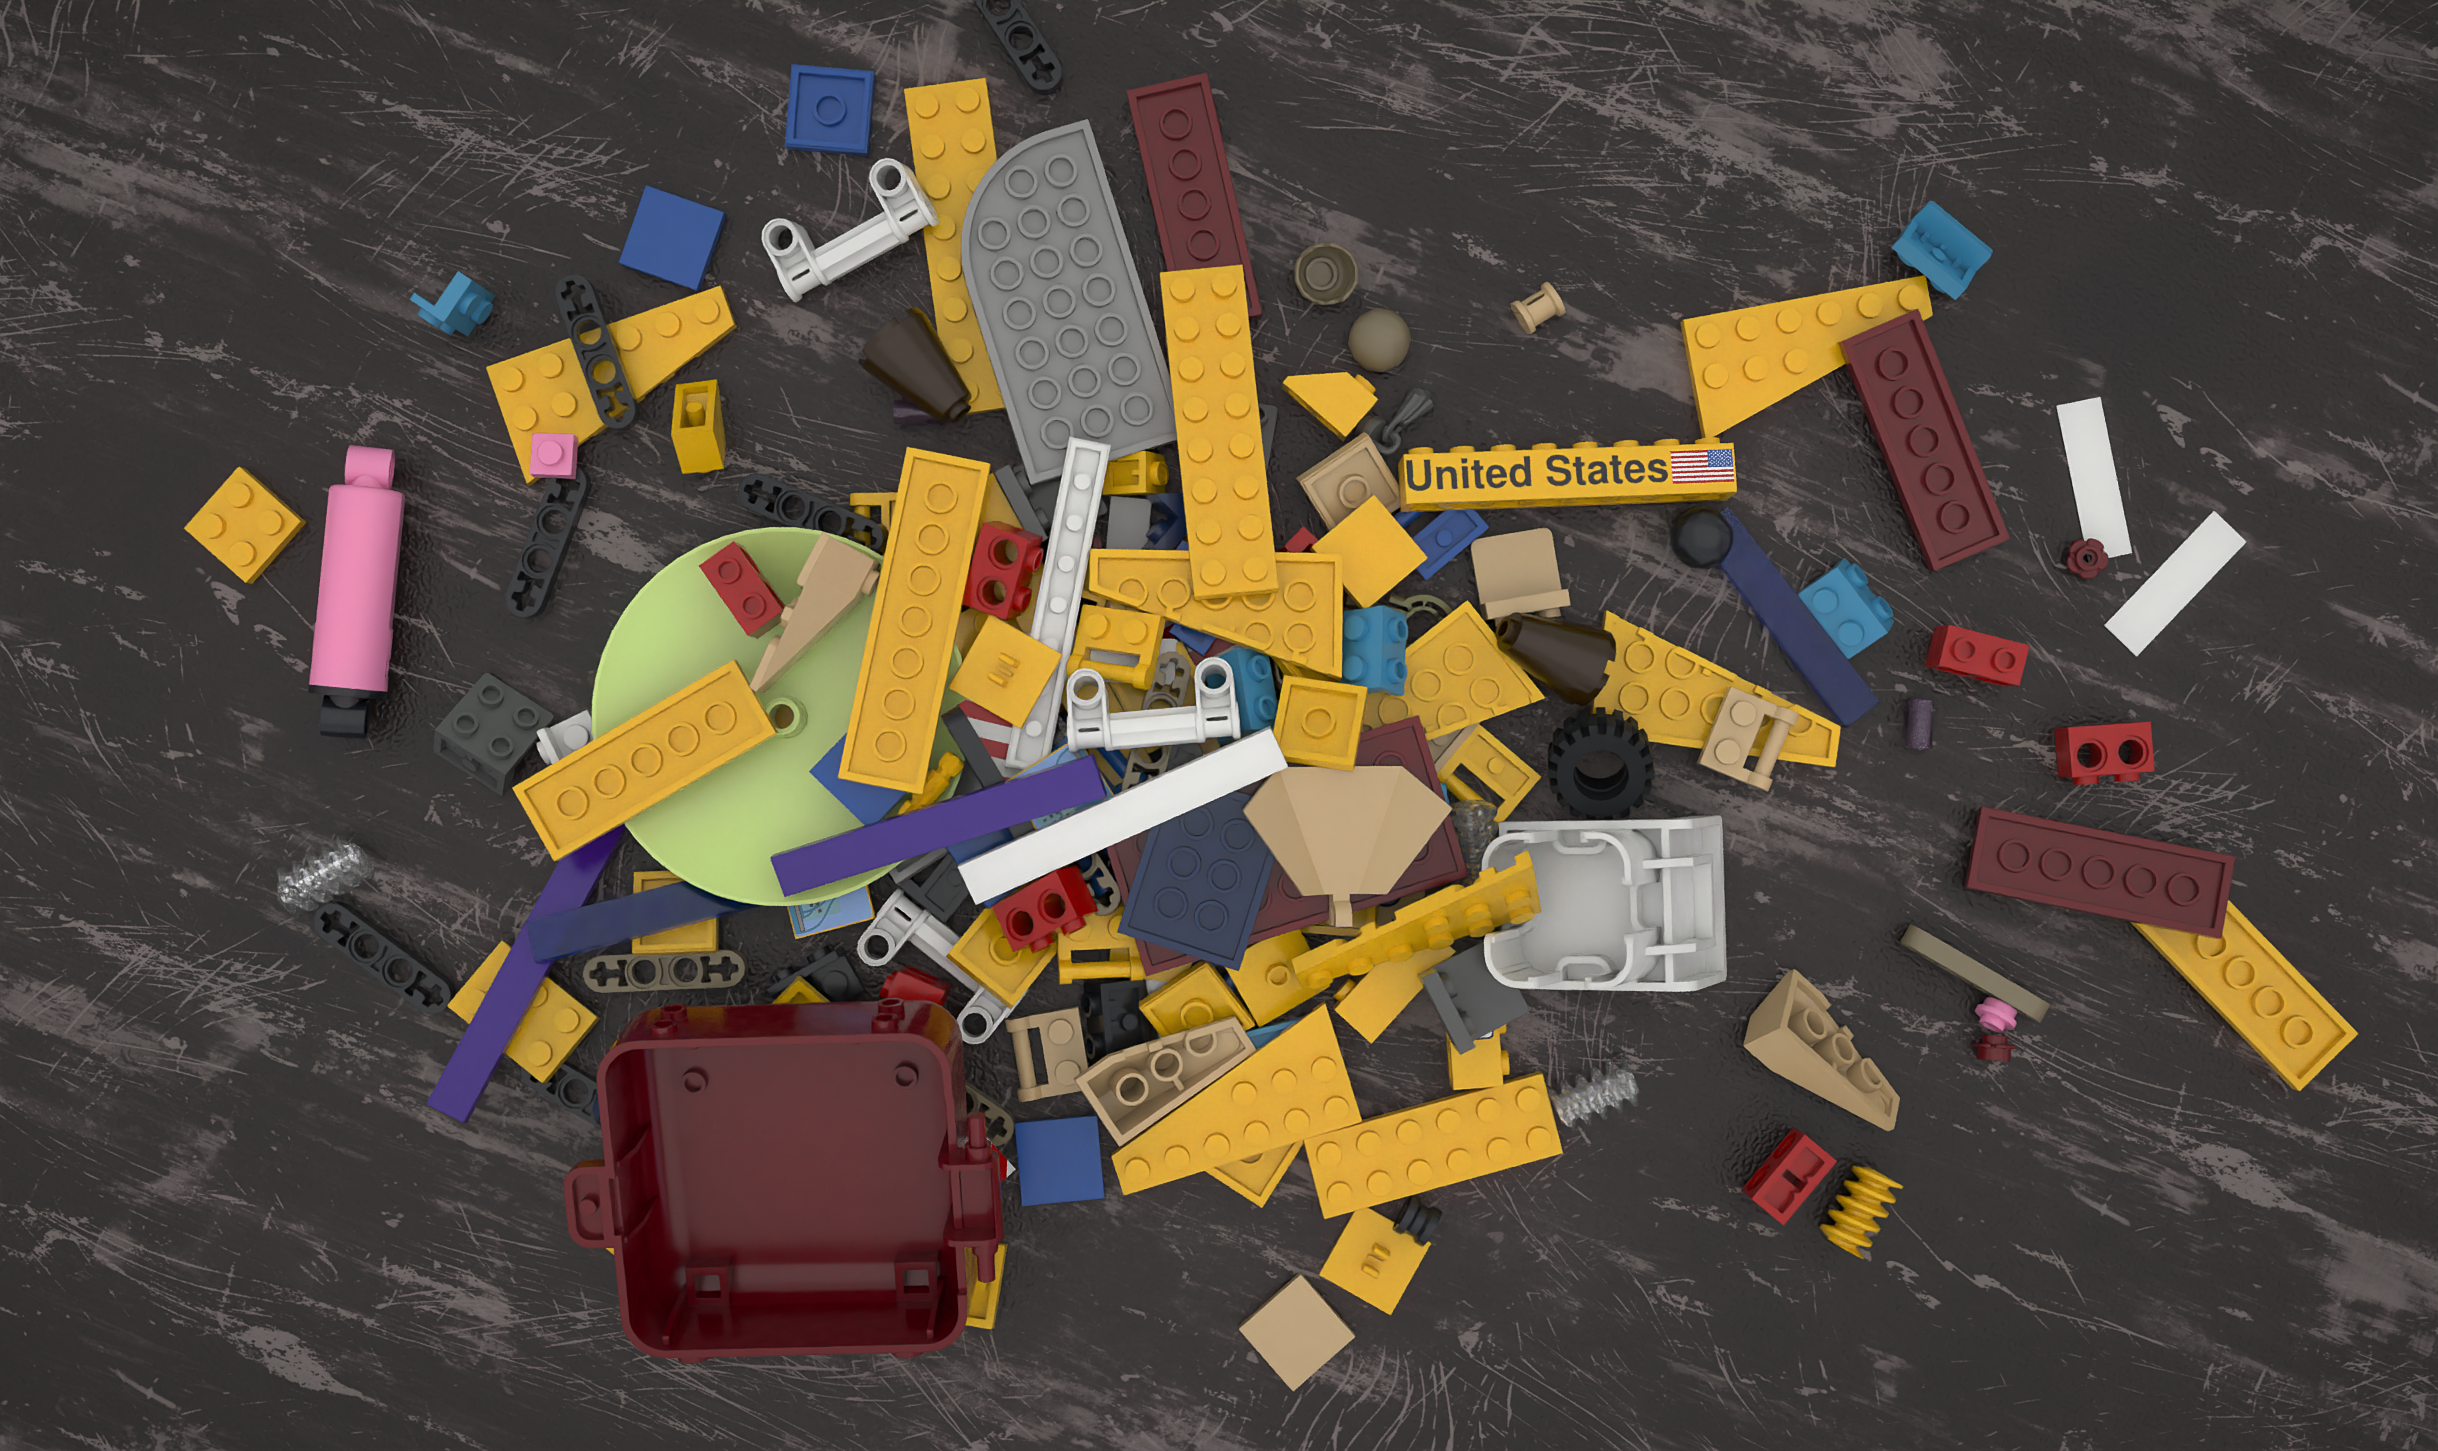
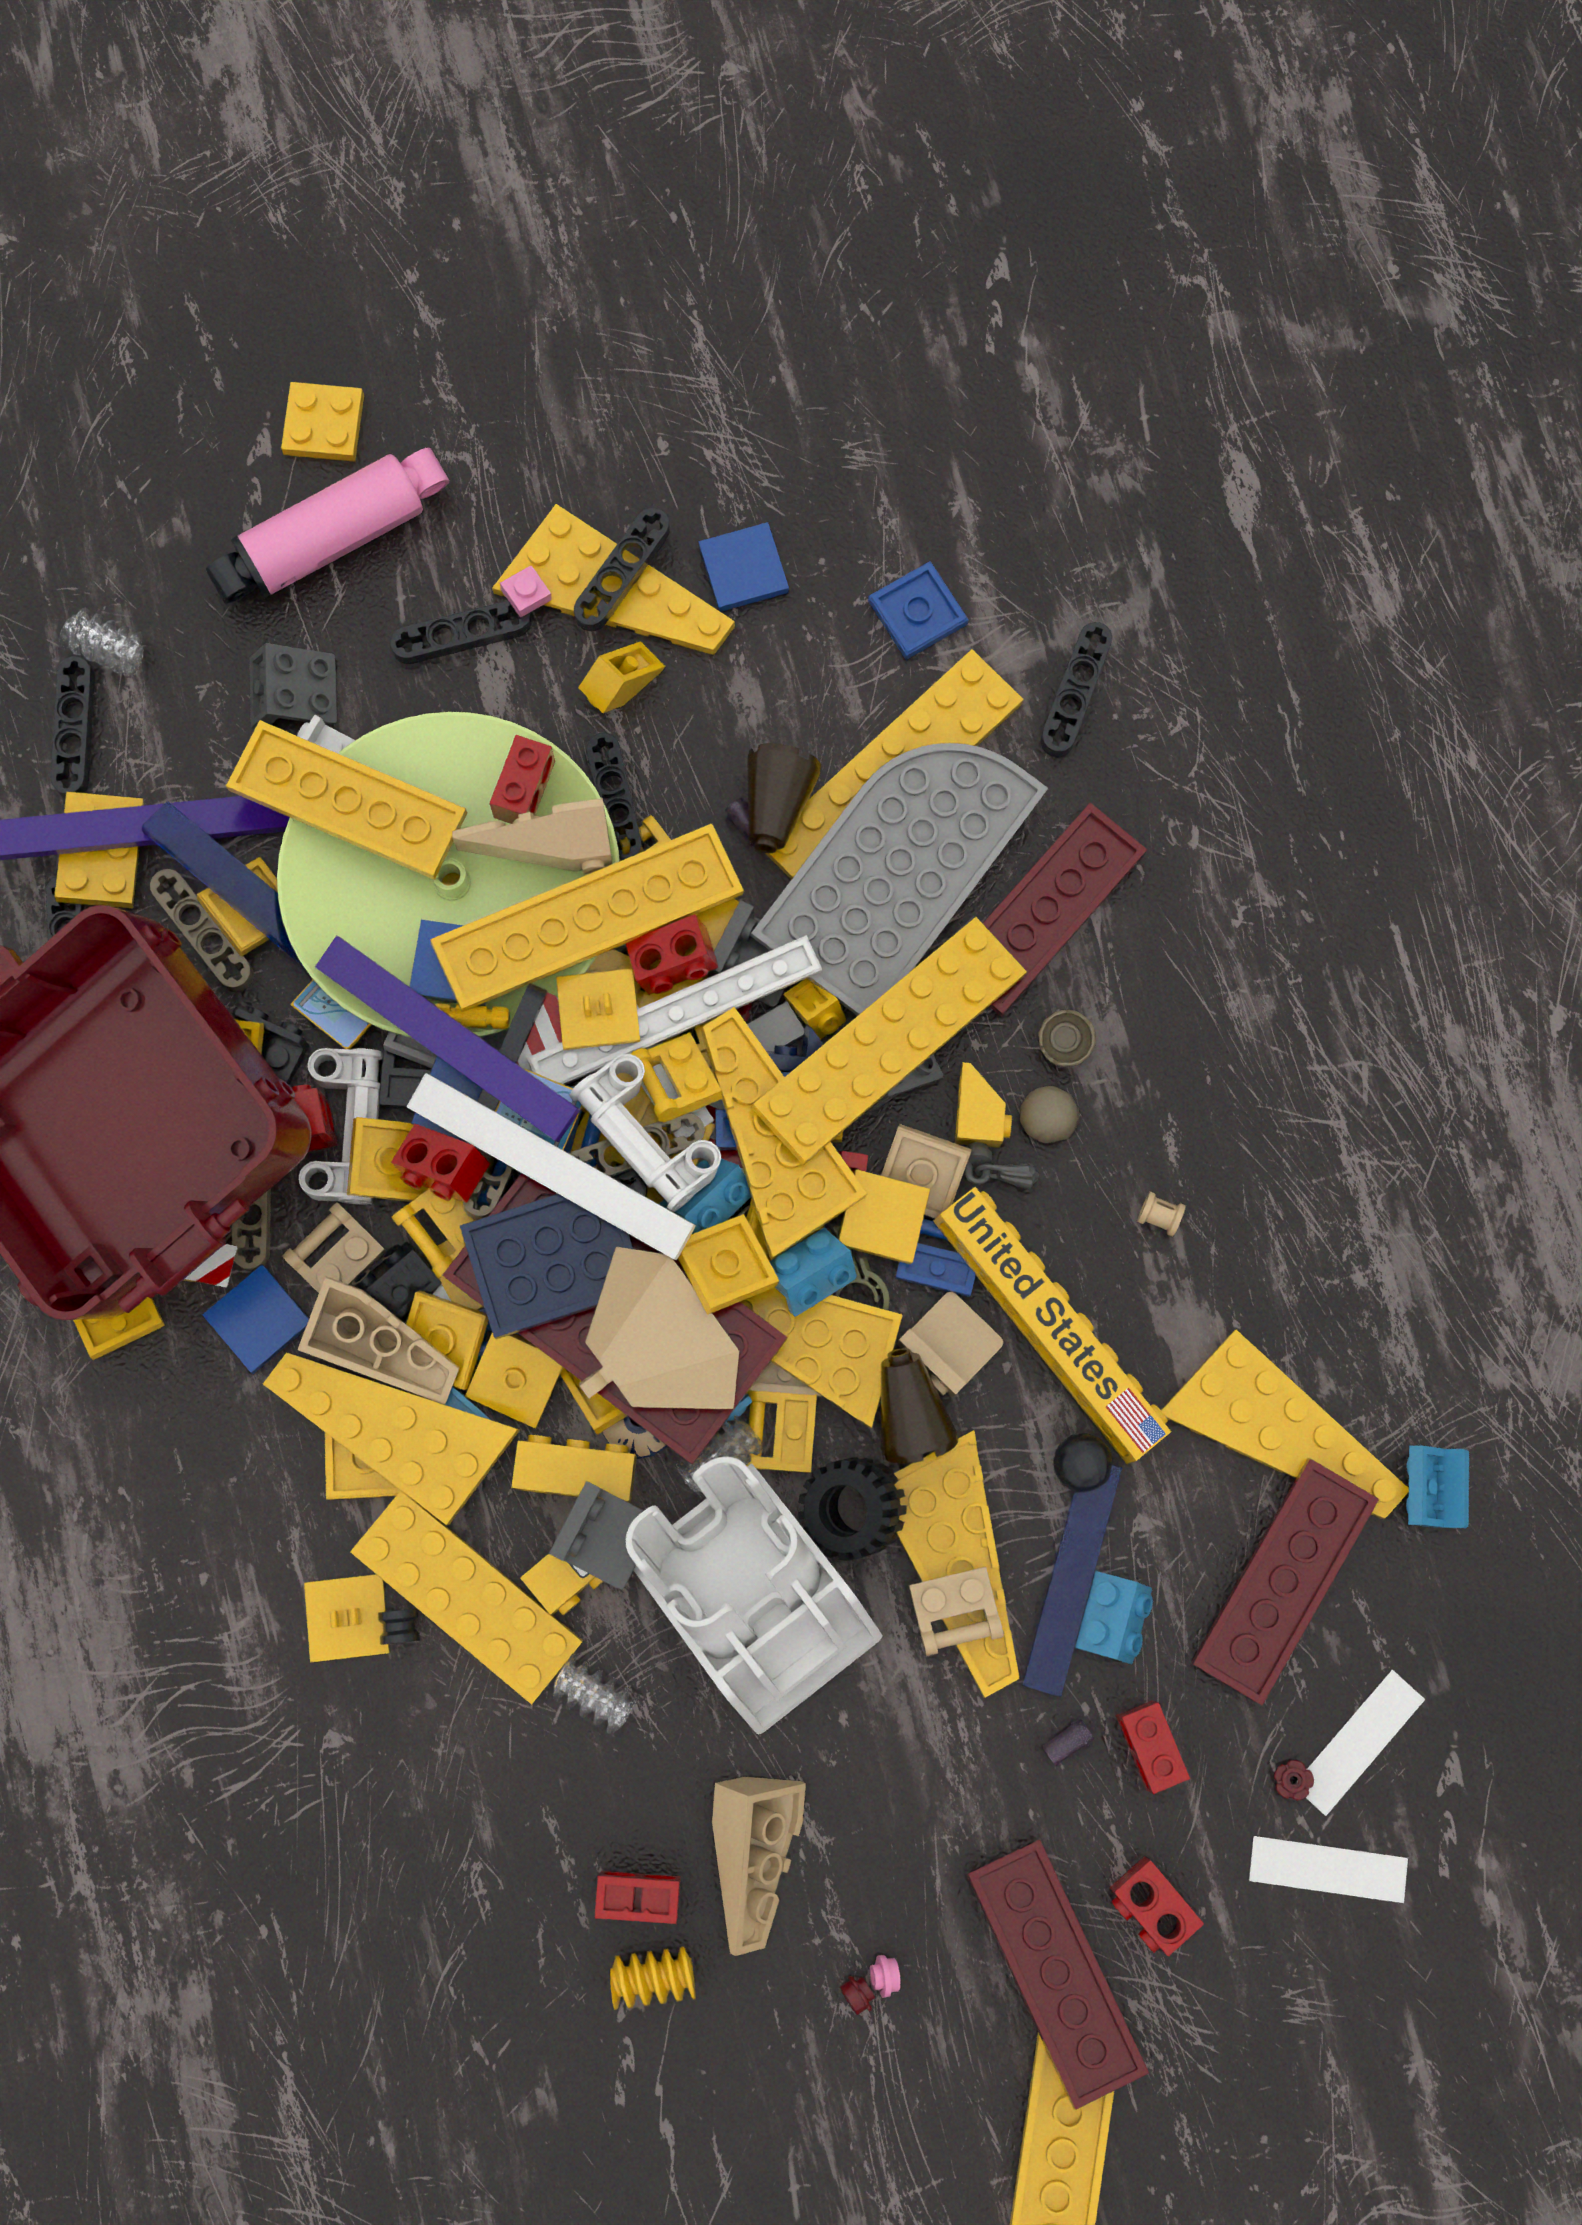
camera: 55 degrees right, 10 degrees down
dark azure bracket [410,271,495,336] -> none
white piece [762,158,939,303] -> none
tan tile [1238,1272,1355,1391] -> none
yellow wing [1291,850,1542,988] -> none
dark tan beam [1899,924,2051,1023] -> none

